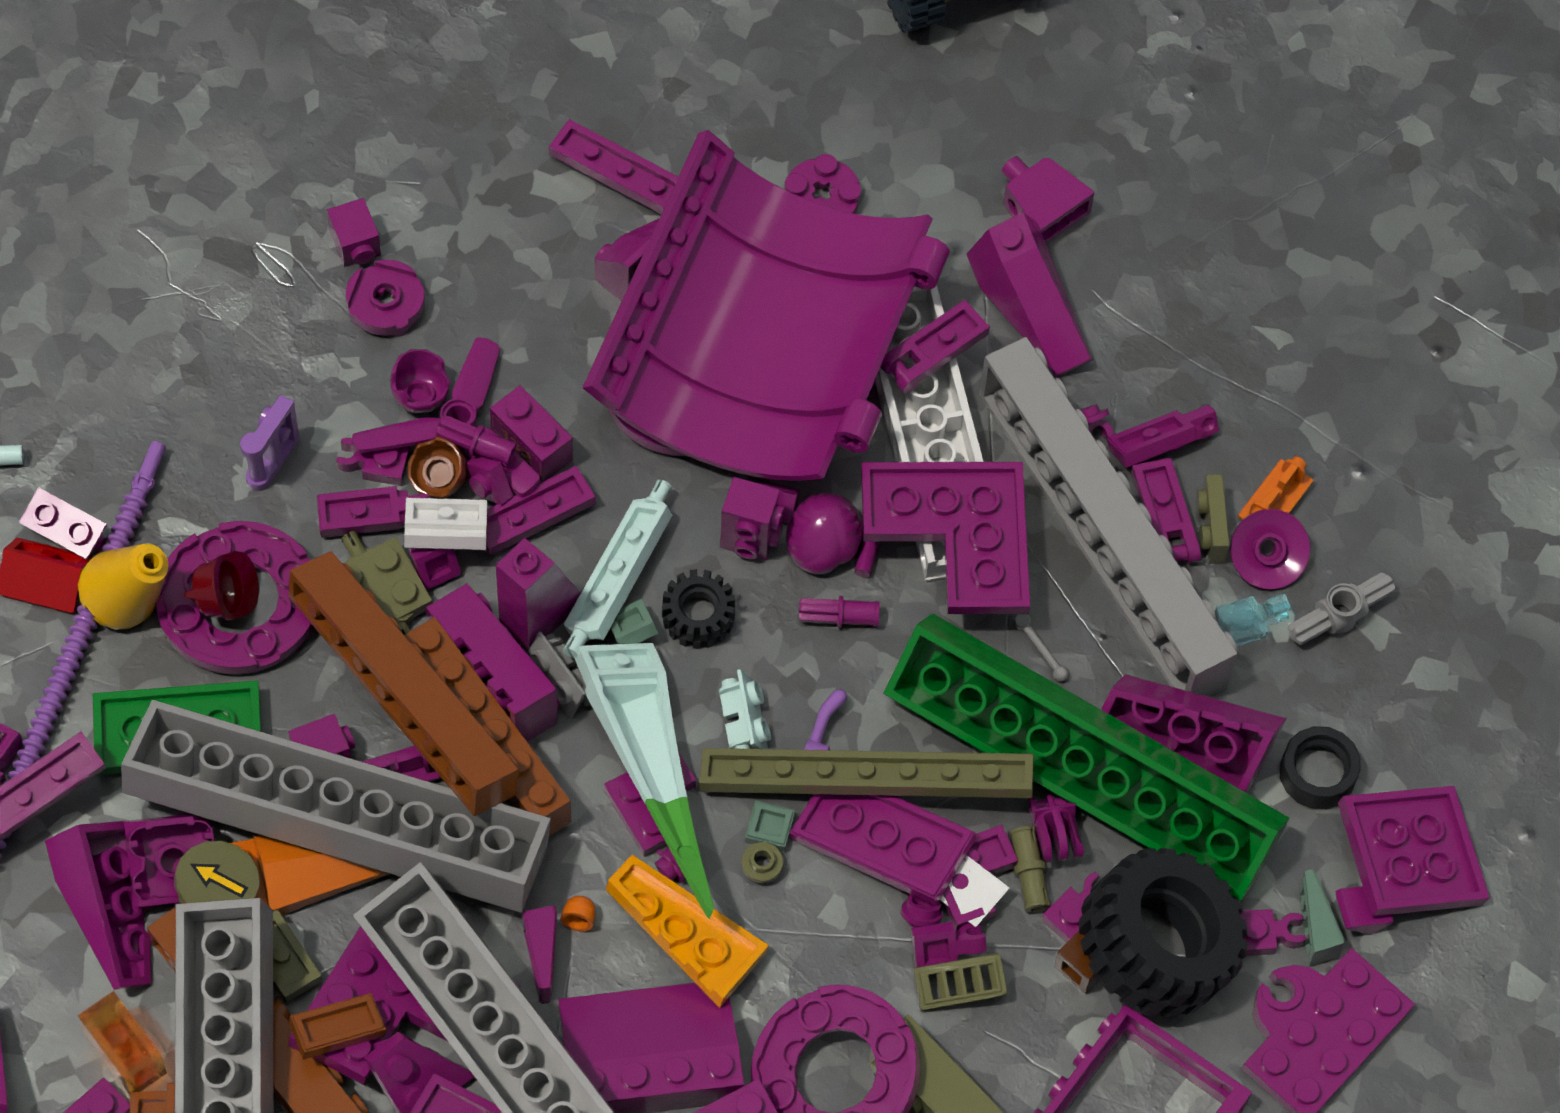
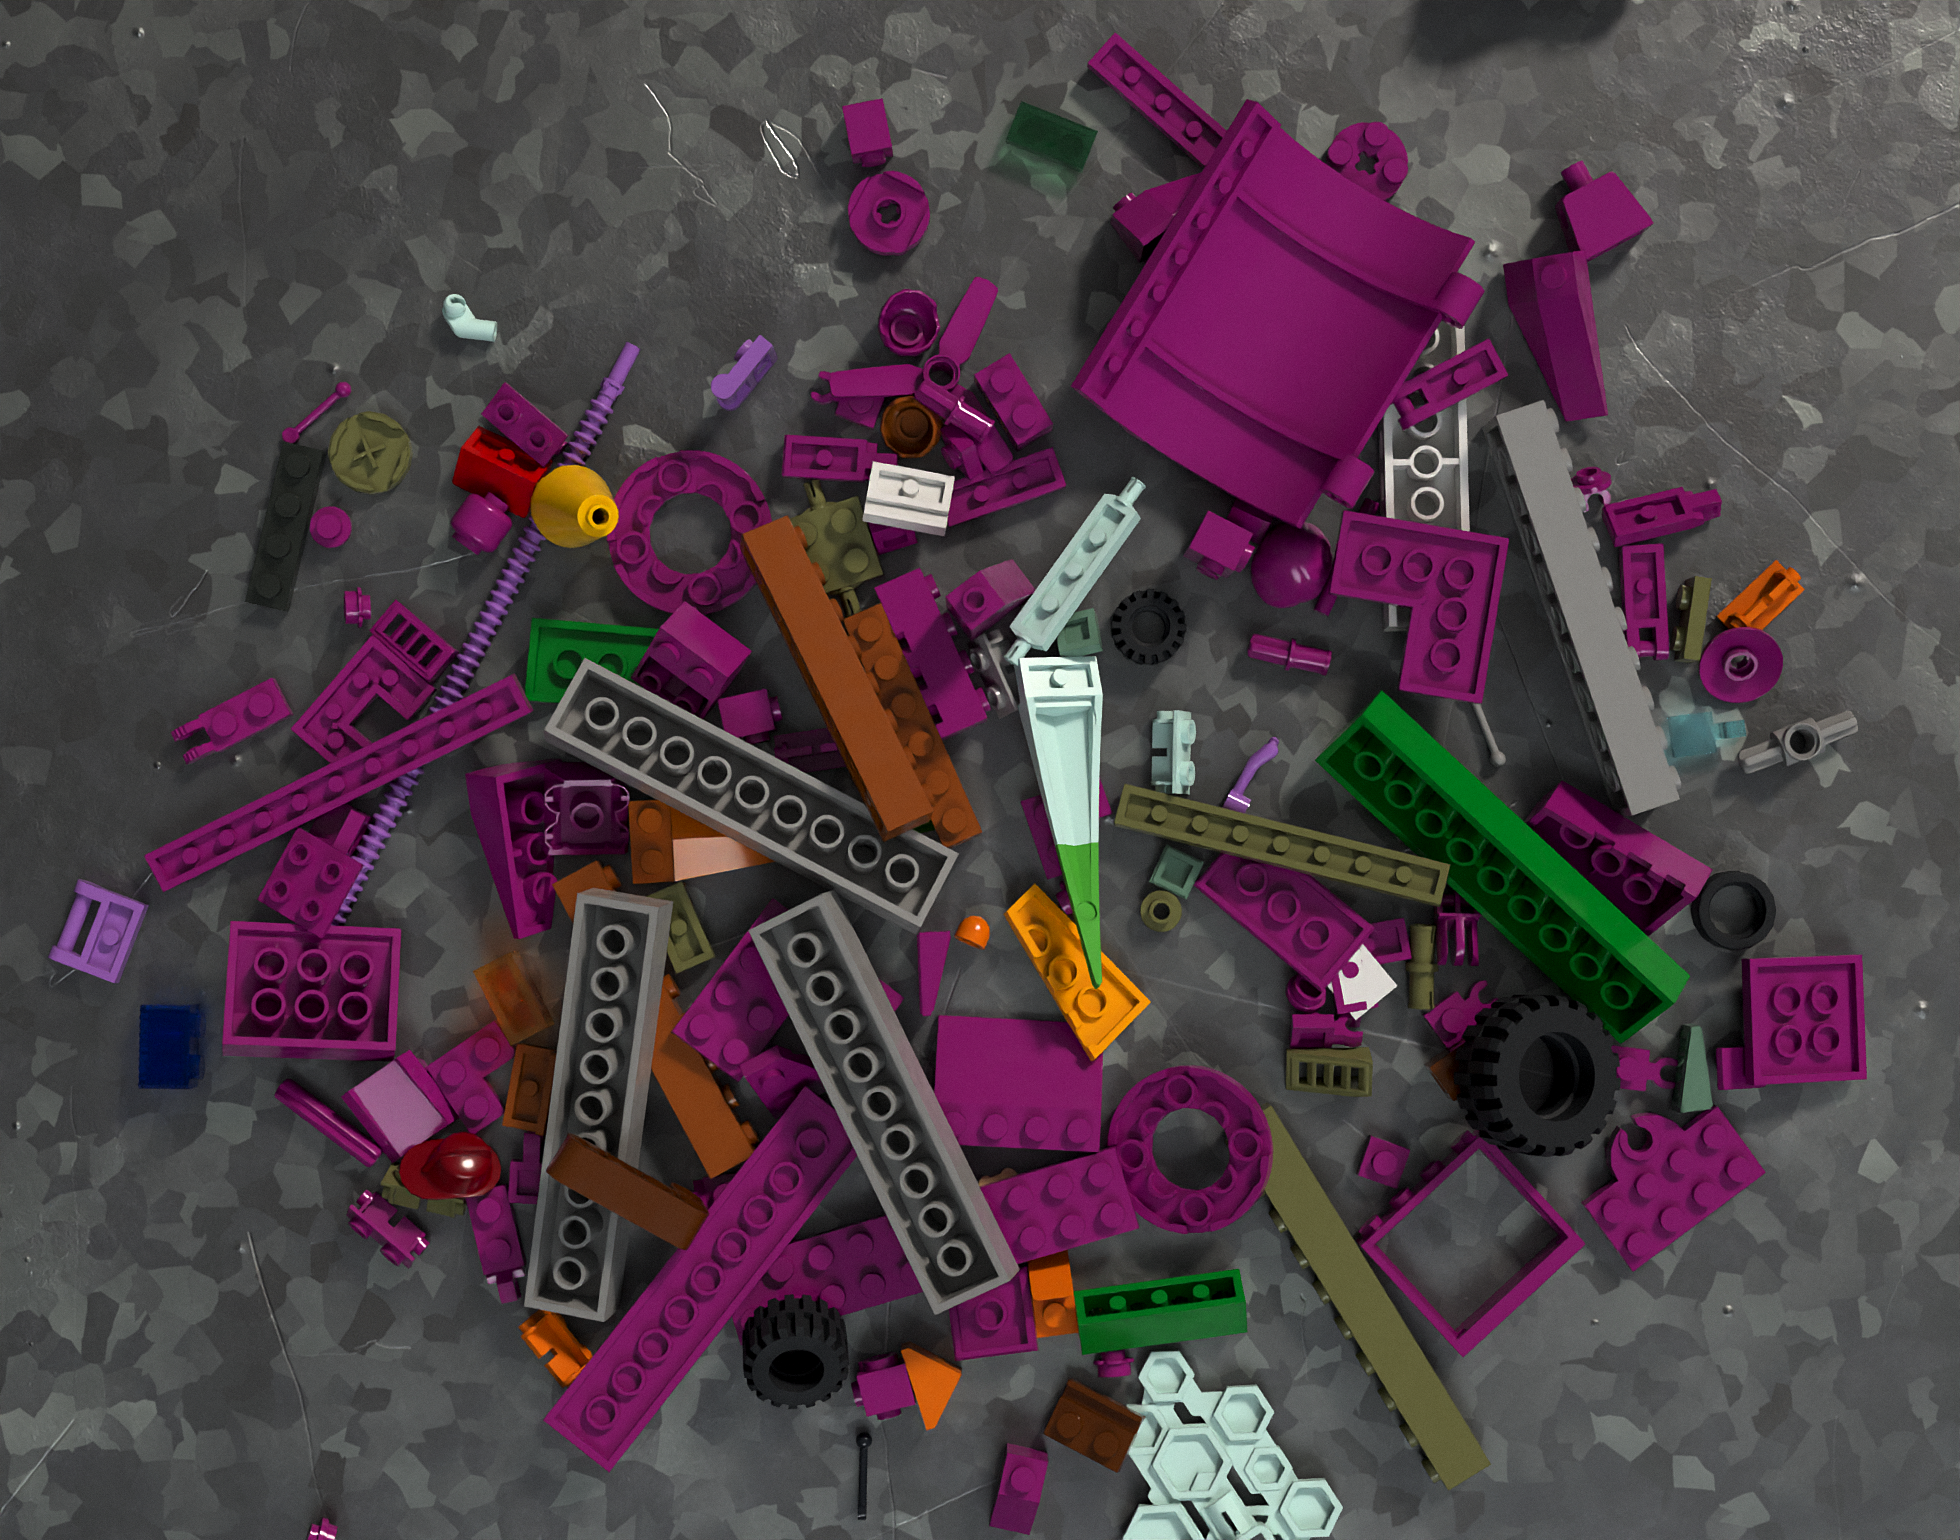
camera: 10 degrees right, 25 degrees up
olive tile [174,841,260,904] -> none
dark red piece [184,551,259,620] -> none
dark orange tile [289,993,386,1060] -> none
none -> magenta head [450,492,512,555]
none -> magenta slope [631,602,752,720]
none -> clear green plate [1006,101,1098,173]
none -> magenta plate [1356,1135,1410,1189]

